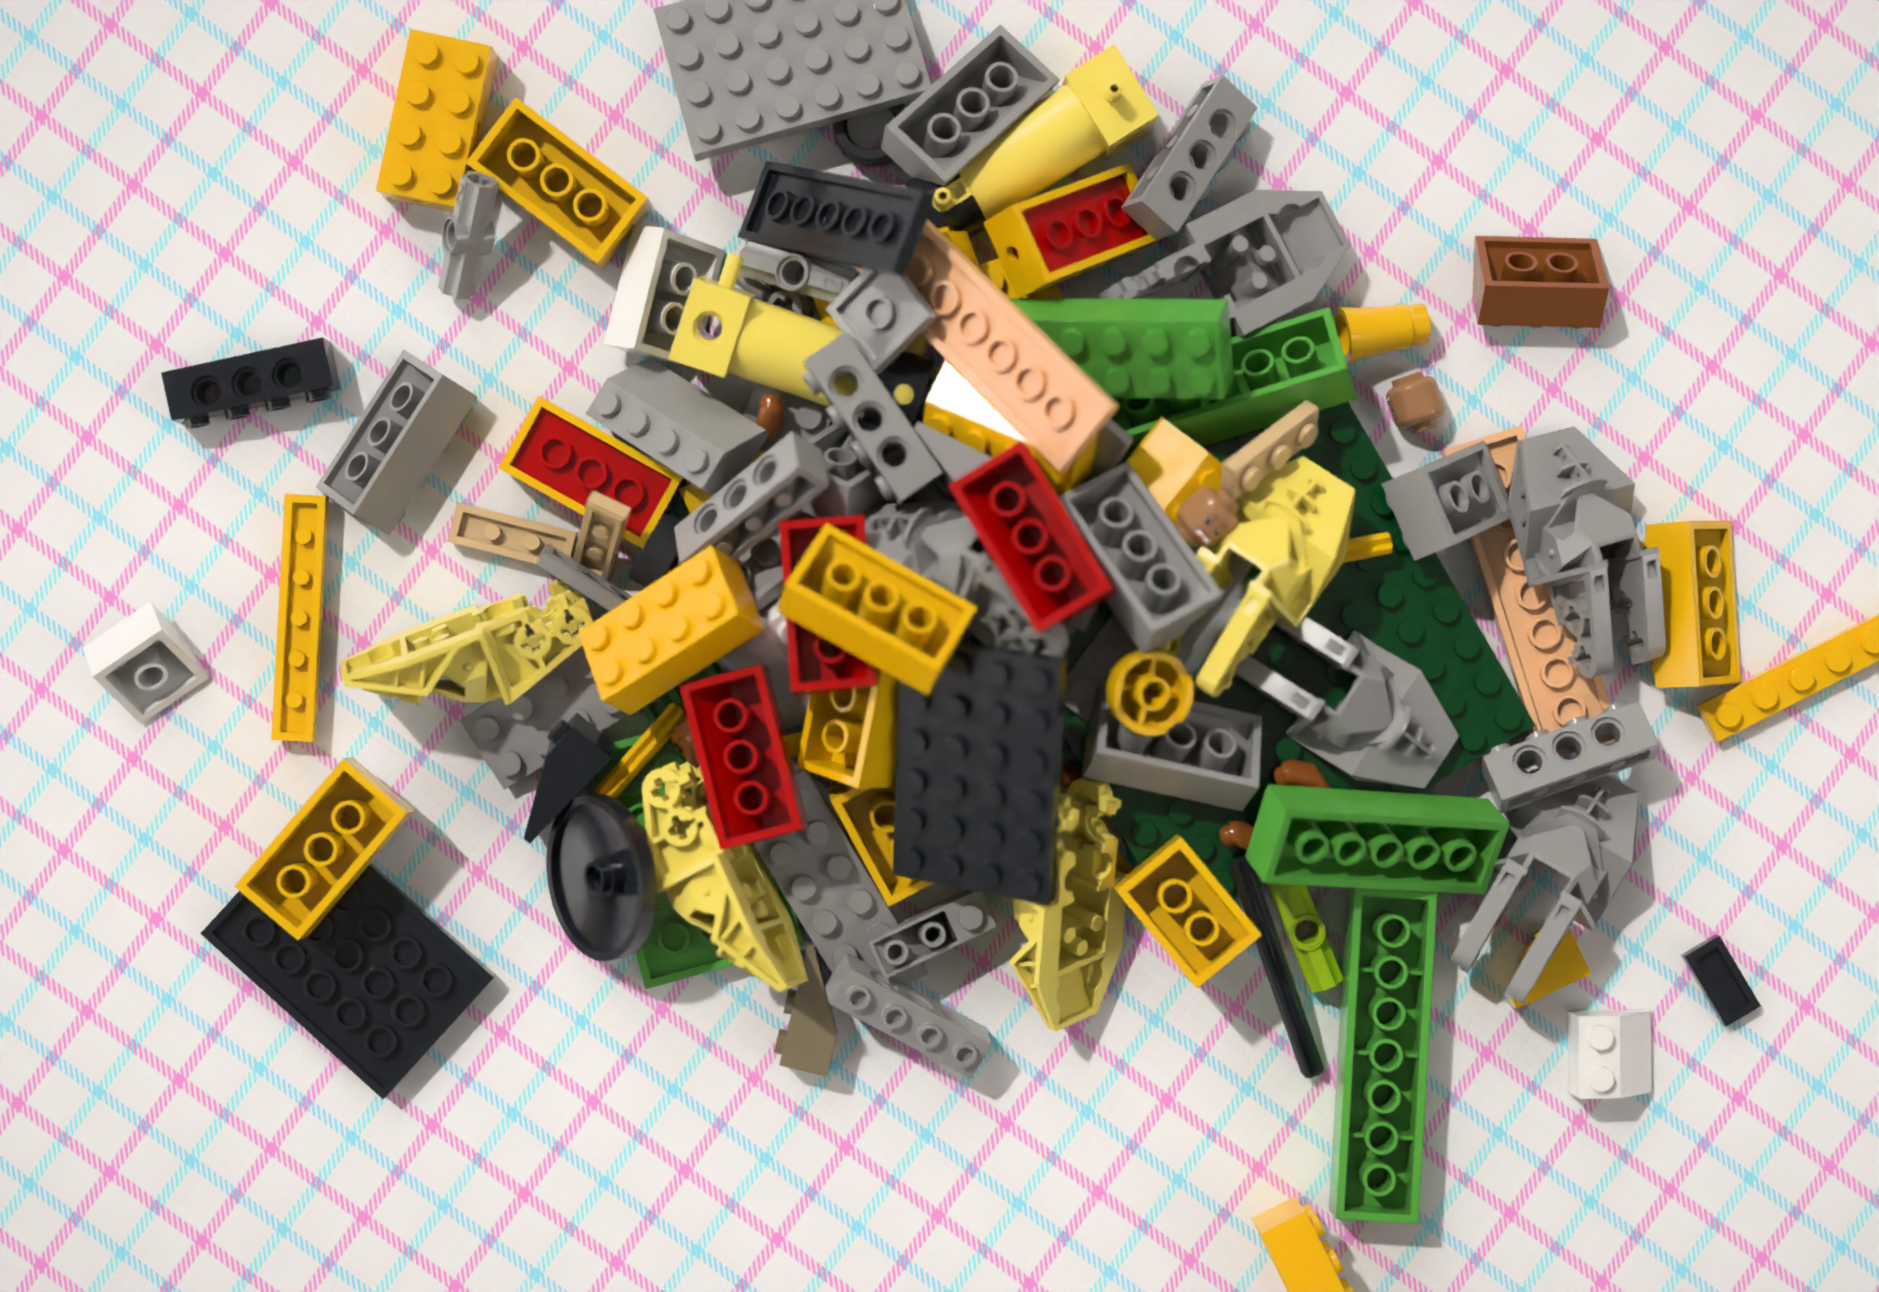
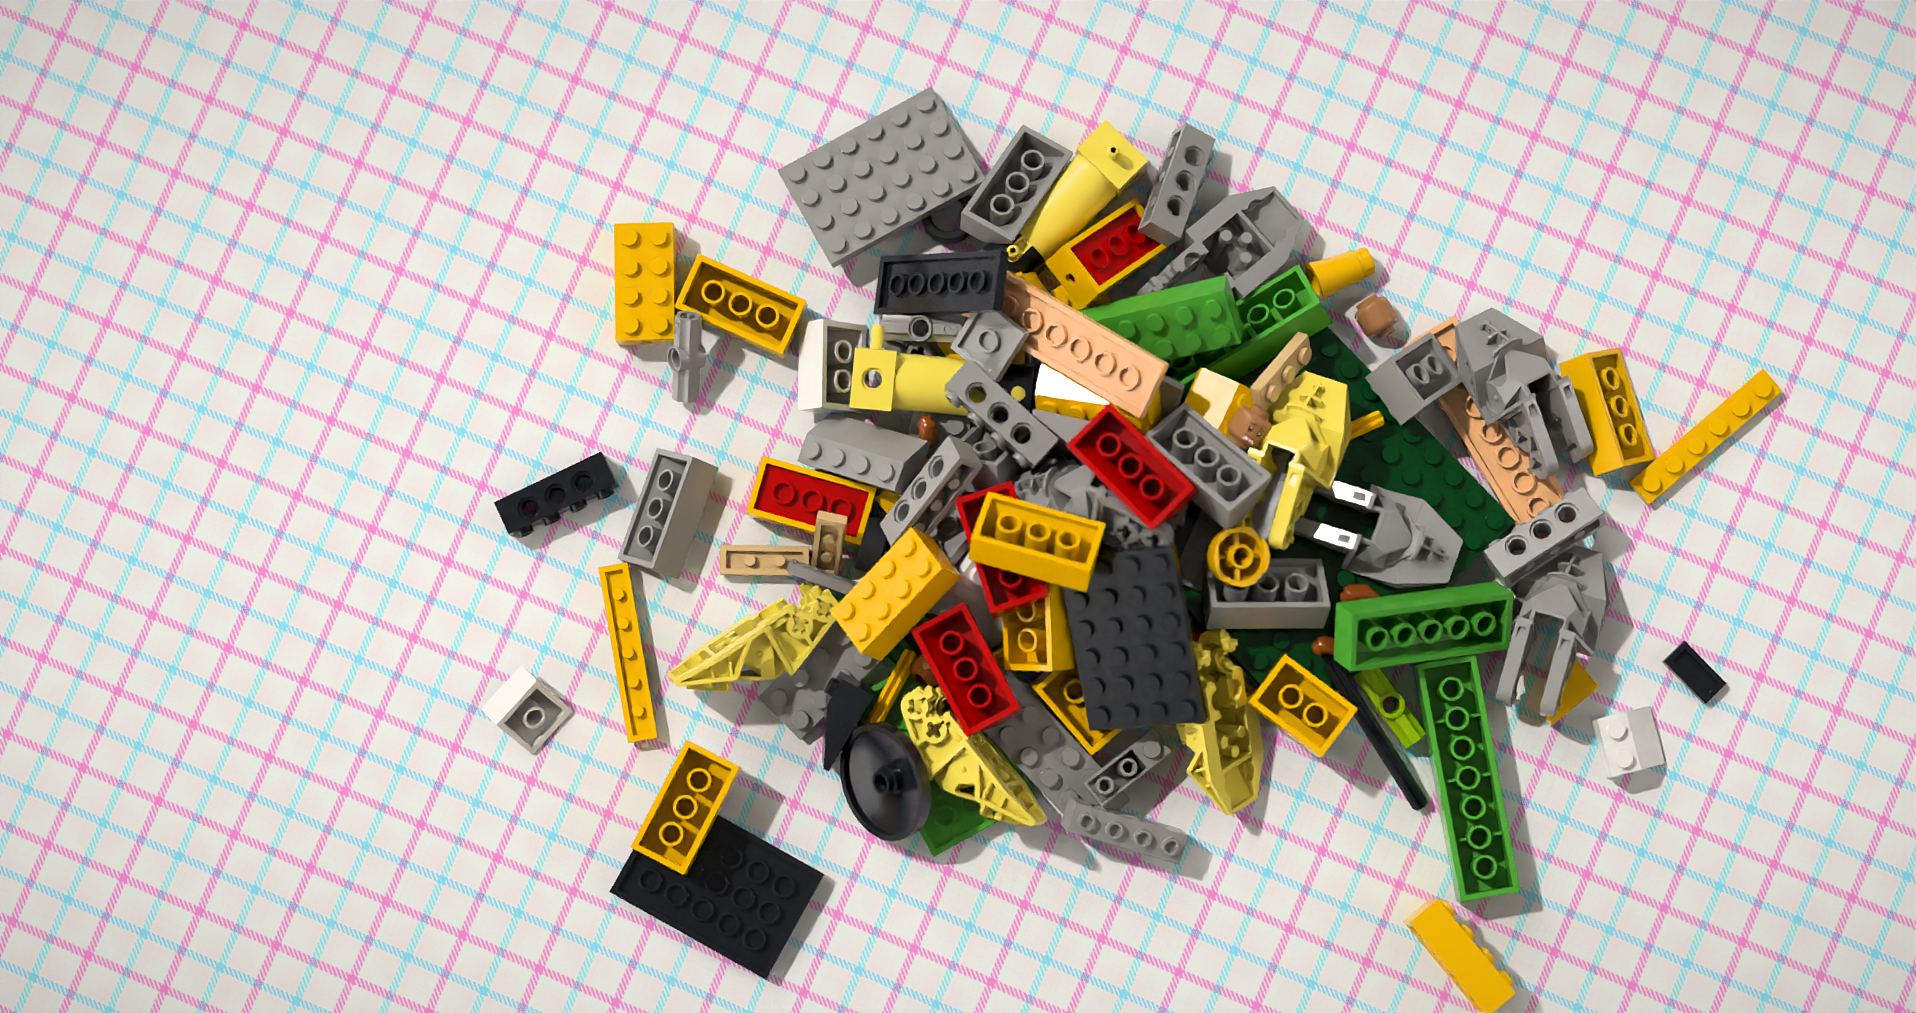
camera: 15 degrees left, 5 degrees down
dark tan slope [774,941,838,1076] -> none
dark orange slope [1473,236,1609,329] -> none

